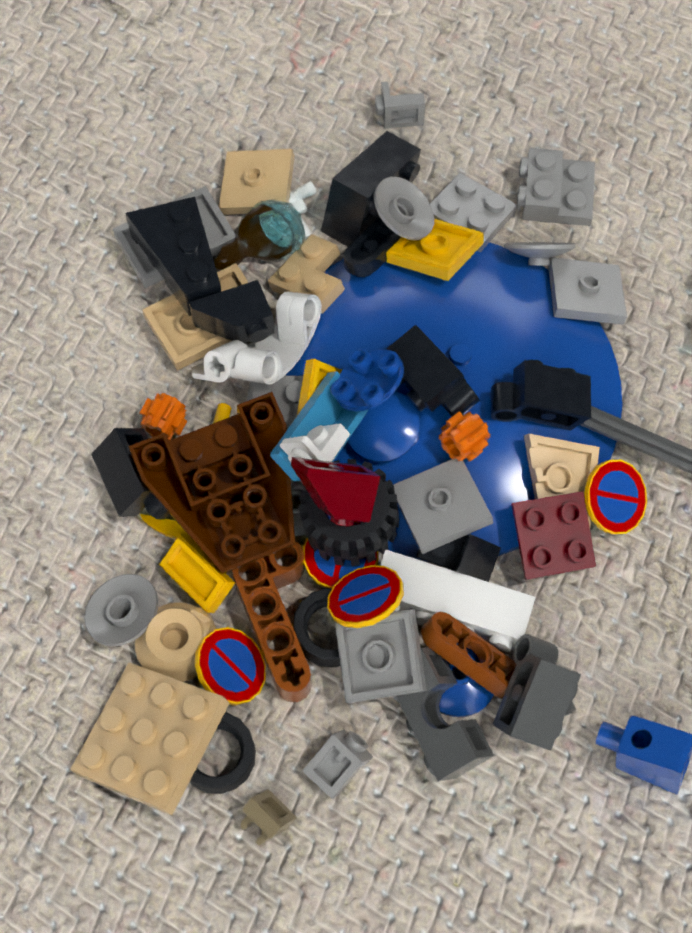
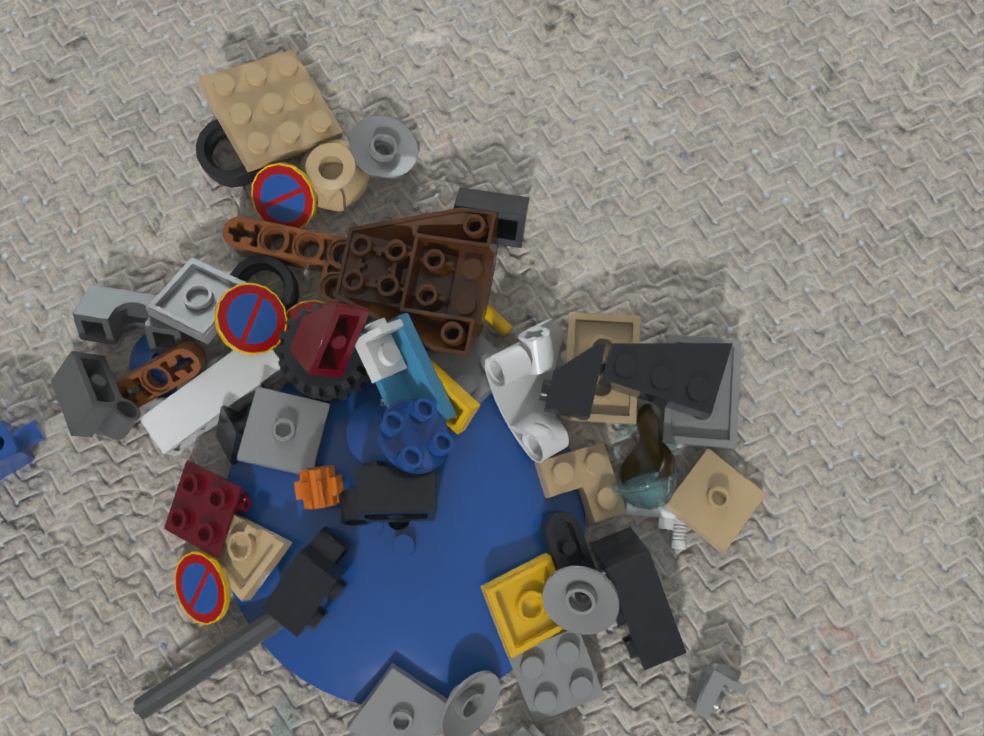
camera: 130 degrees right, 15 degrees up
orange gear [139,393,187,441] -> none
yellow tile [159,534,235,613] -> none
dark tan tile [240,789,297,846] -> none
light grey bracket [302,730,373,799] -> none

